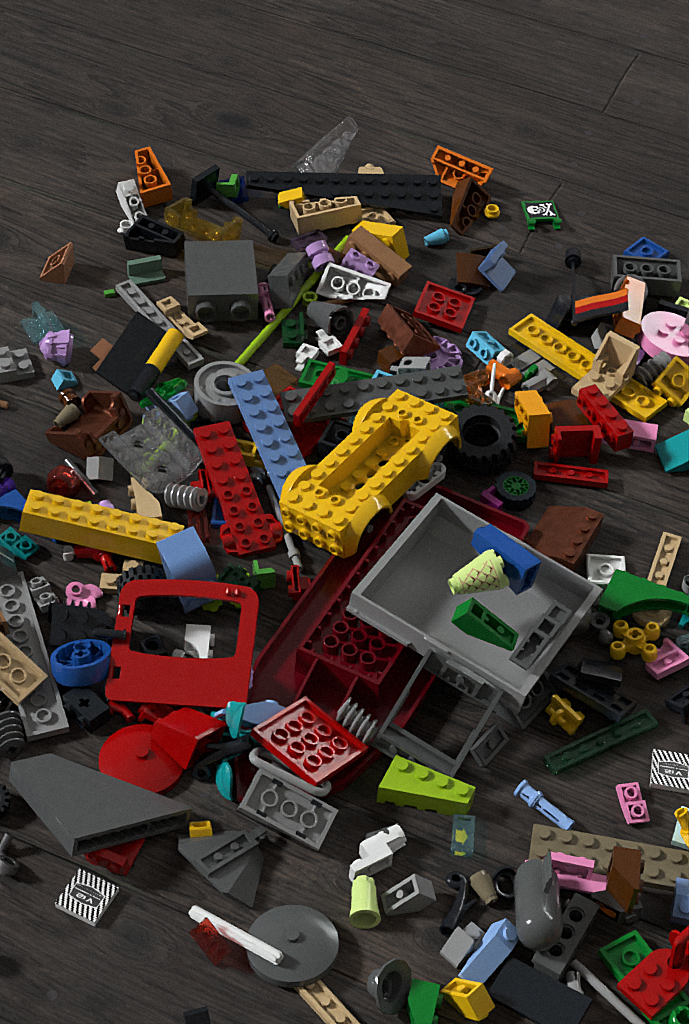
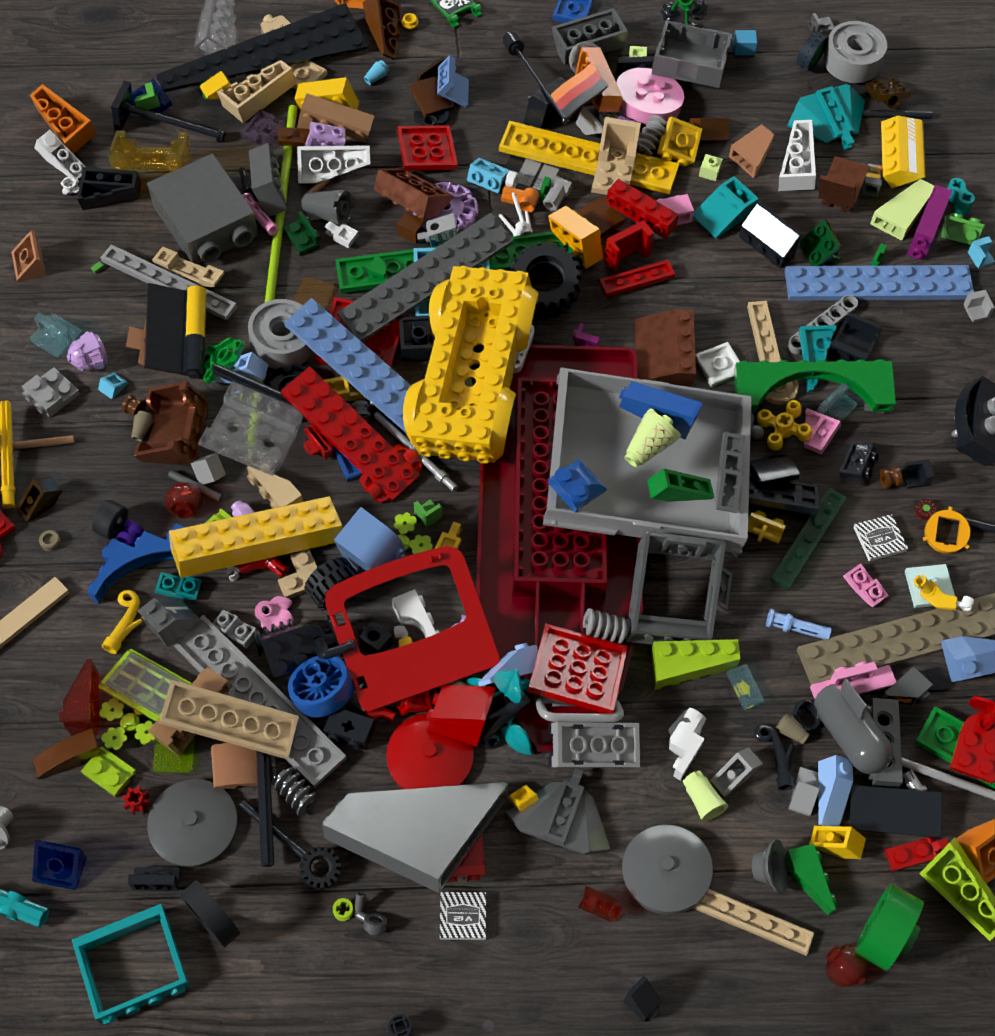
camera: 25 degrees left, 15 degrees up
sand green panel [127,255,166,286] -> none
light grey piece [164,483,208,512] -> none
clear red tile [187,509,209,542] -> none
white axle [189,905,284,965] -> none
dark green bracket [217,563,264,593] -> none
red piece [286,565,311,601] -> none
red tile [293,361,336,427] -> none
white plate [295,343,320,372] -> none
lime bush [302,291,318,307] -> none
lavender wheel [305,240,335,272] -> none
red plate [339,307,371,366] -> none
clear orange beam [462,369,493,407] -> none
black wheel [495,471,537,511] -> none
reddish brown slope [606,846,645,914] -> none
none -> yellow plate [435,522,462,549]
none -> blue slope [548,459,607,513]

